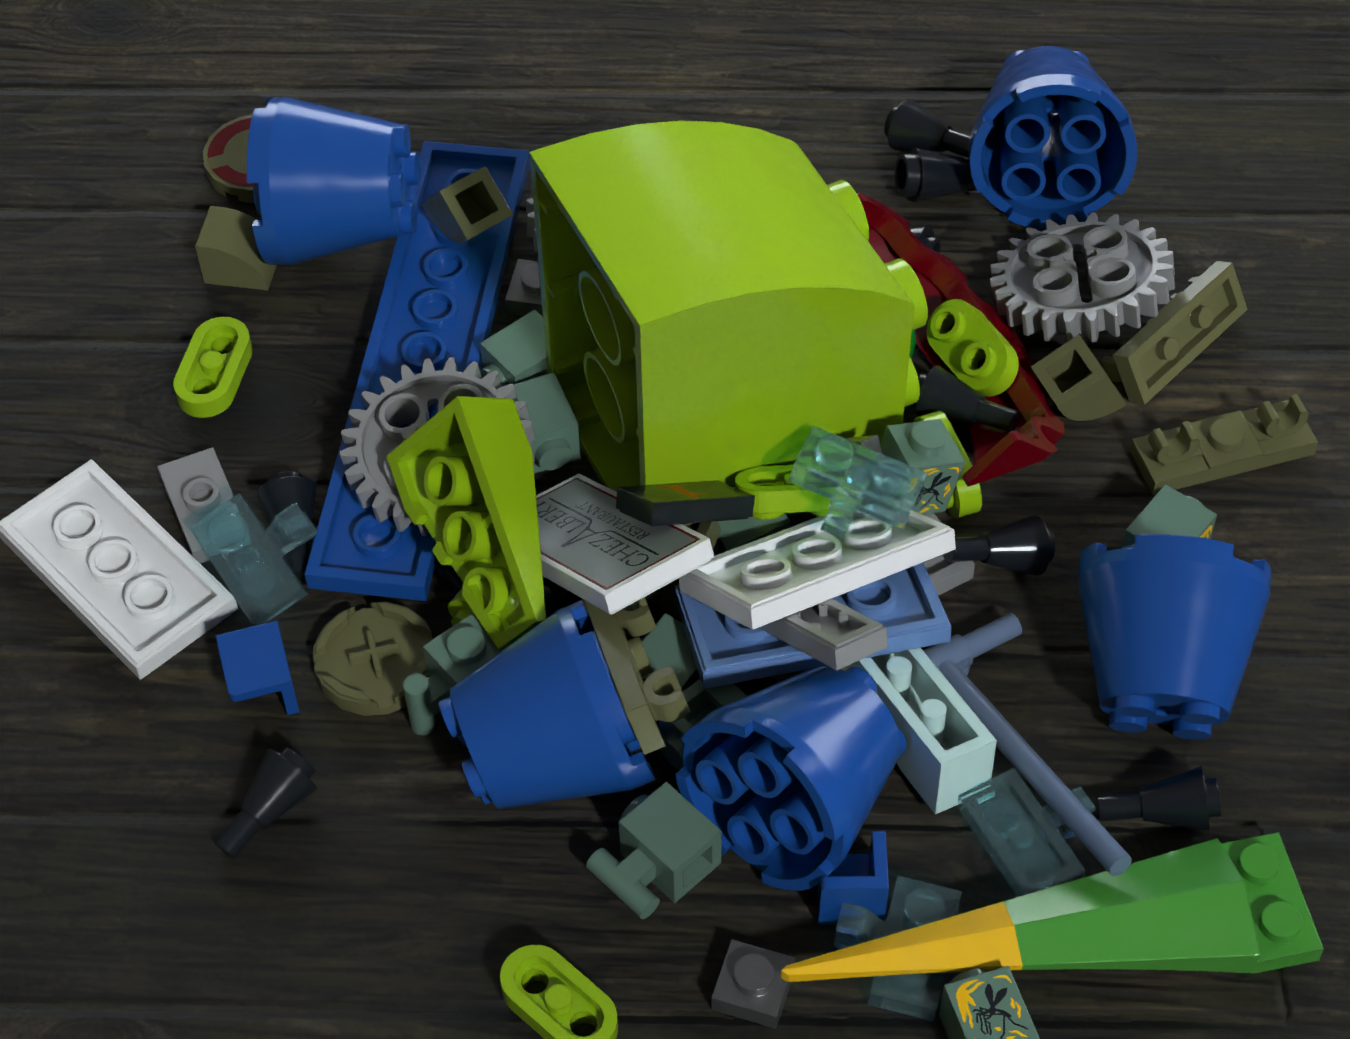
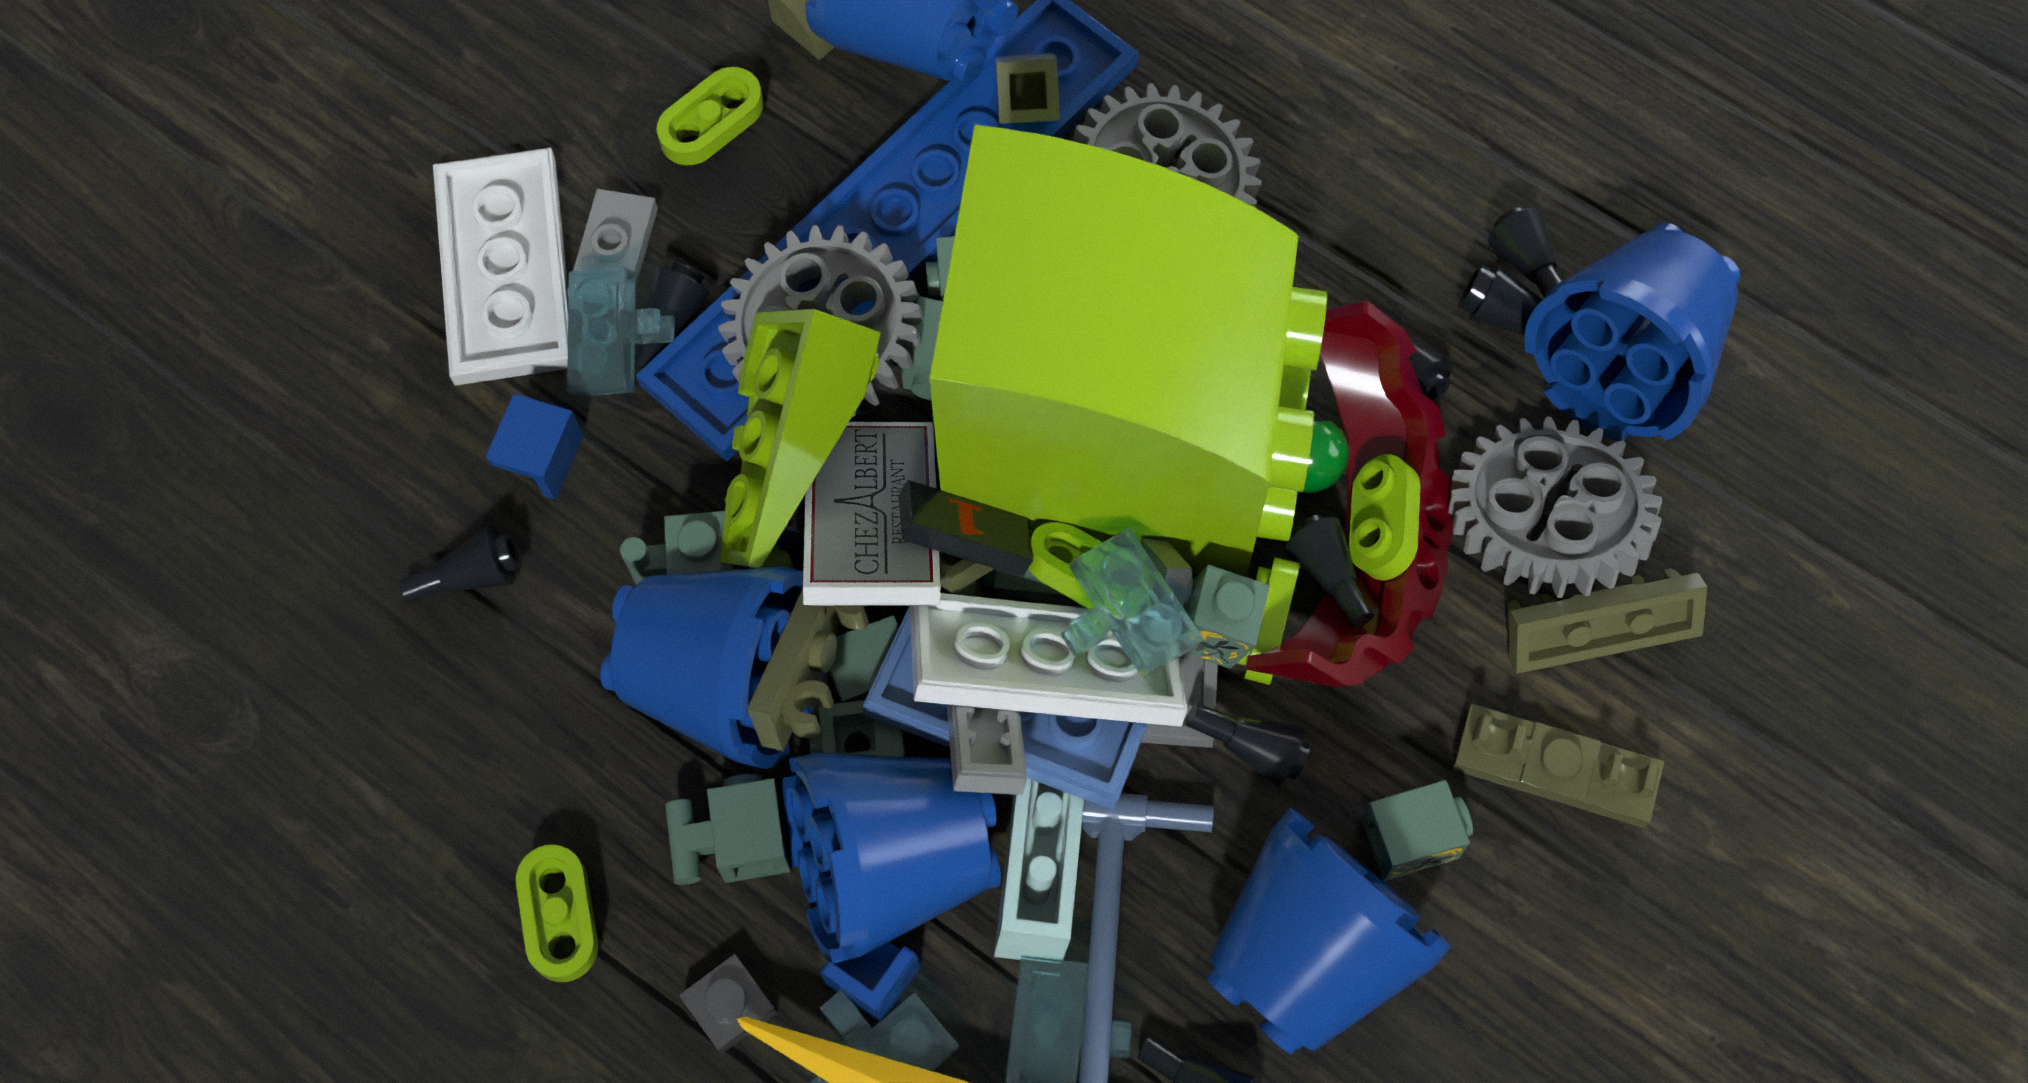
camera: 35 degrees right, 15 degrees up
olive tile [313,602,433,716] -> none
olive brick [1031,334,1127,421] -> none

